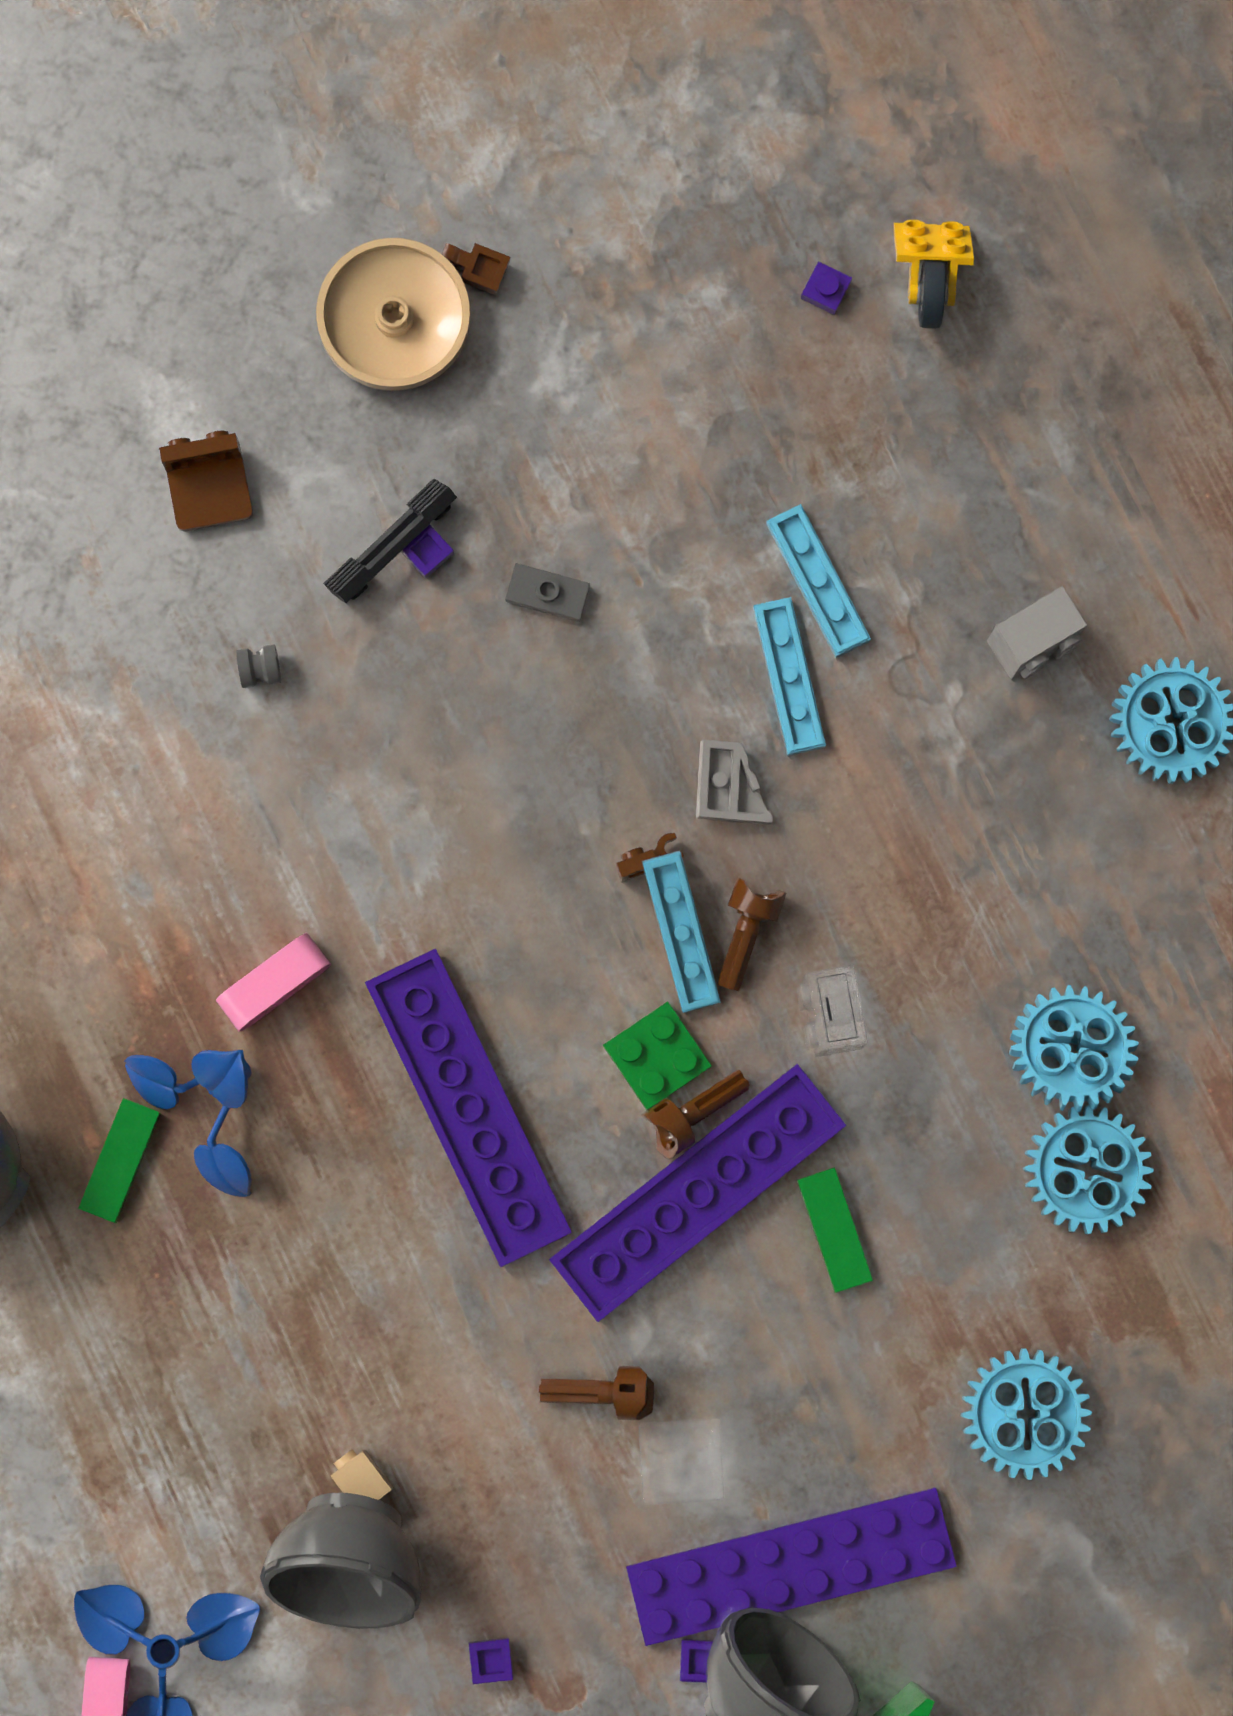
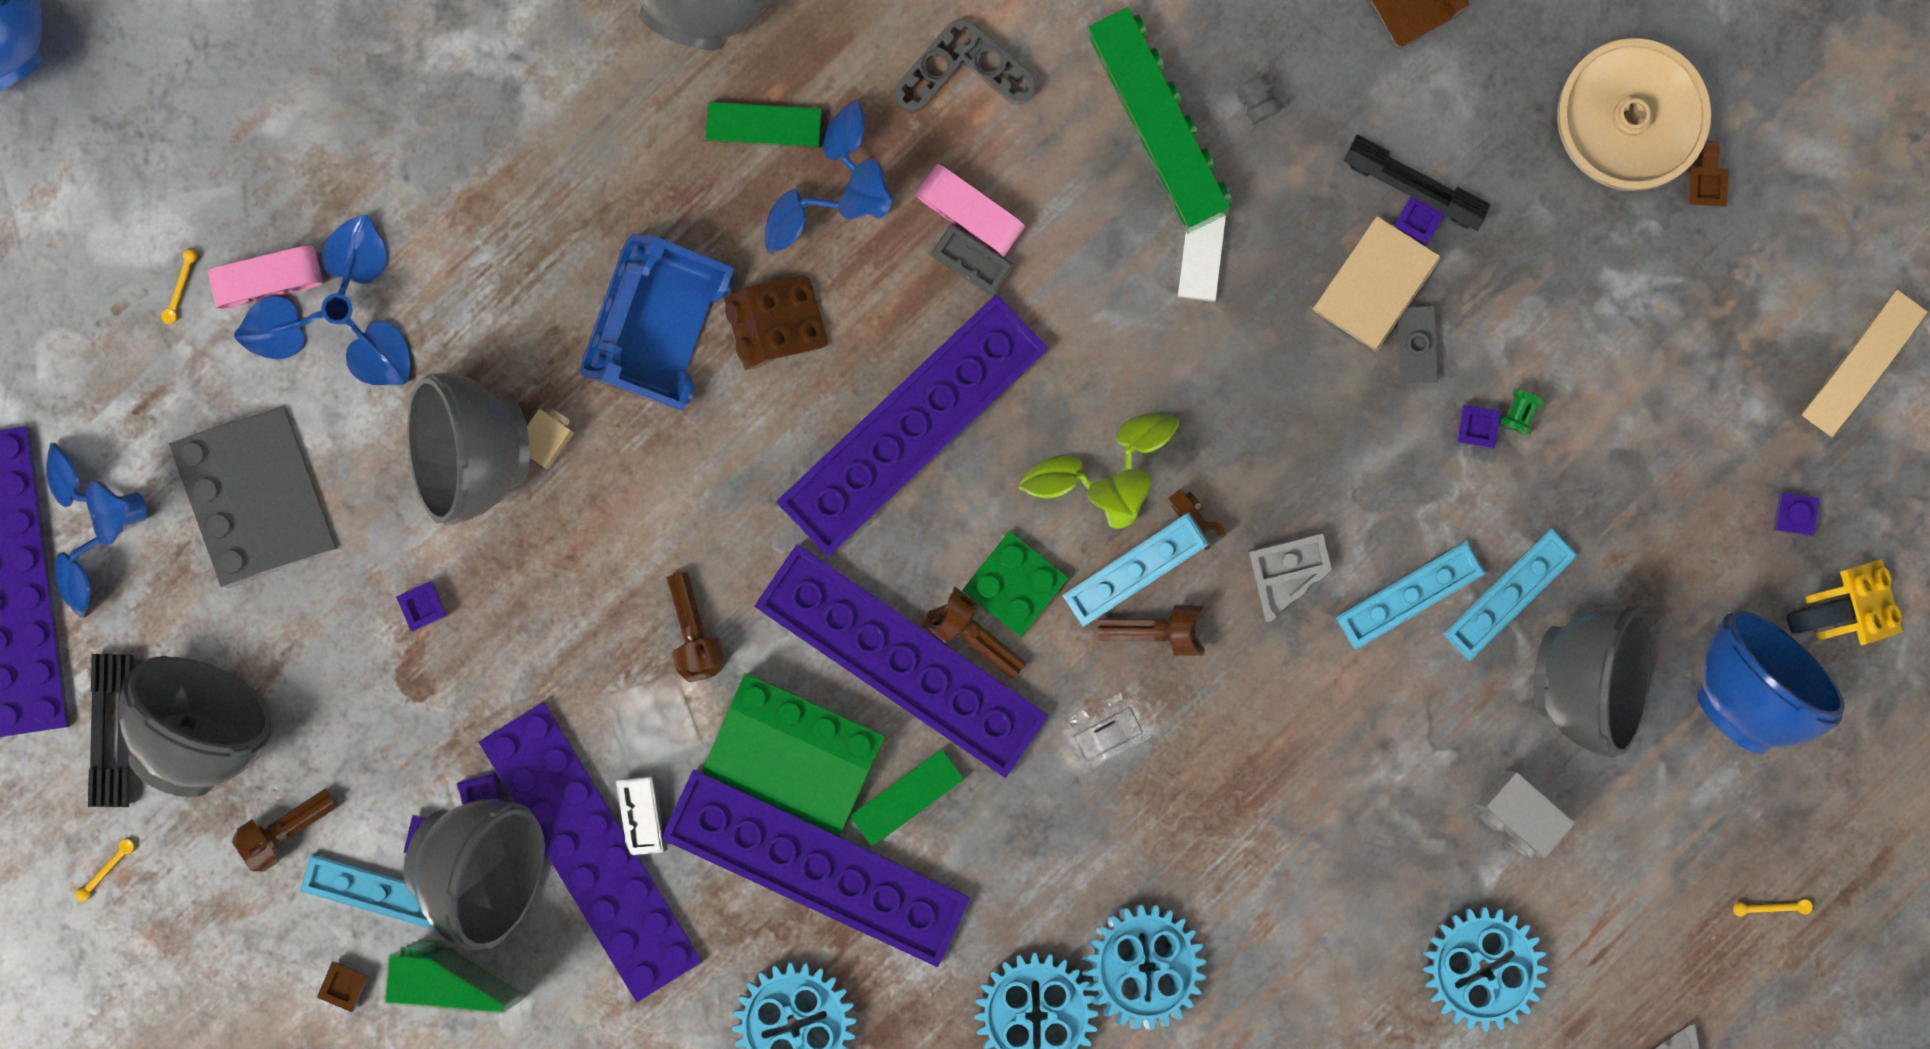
camera: 70 degrees right, 5 degrees up
none -> blue windscreen [580,234,734,411]
none -> plate [616,775,668,856]
none -> dark purple plate [662,769,970,967]
none -> green slope [701,673,885,837]
none -> reddish brown bracket [724,275,828,371]
none -> dark grey beam [895,19,1035,113]
none -> dark grey plate [930,223,1014,297]
none -> lime plant [1018,414,1179,529]
none -> green brick [1087,7,1232,234]
none -> white tile [1177,188,1229,302]
none -> tan tile [1313,216,1441,352]
none -> dark purple plate [1456,405,1501,449]
none -> green bush [1499,388,1545,437]
none -> dark grey piece [1533,605,1652,758]
none -> blue piece [1696,611,1844,754]
none -> yellow hinge [1733,899,1813,917]
none -> tan slope [1801,288,1928,437]

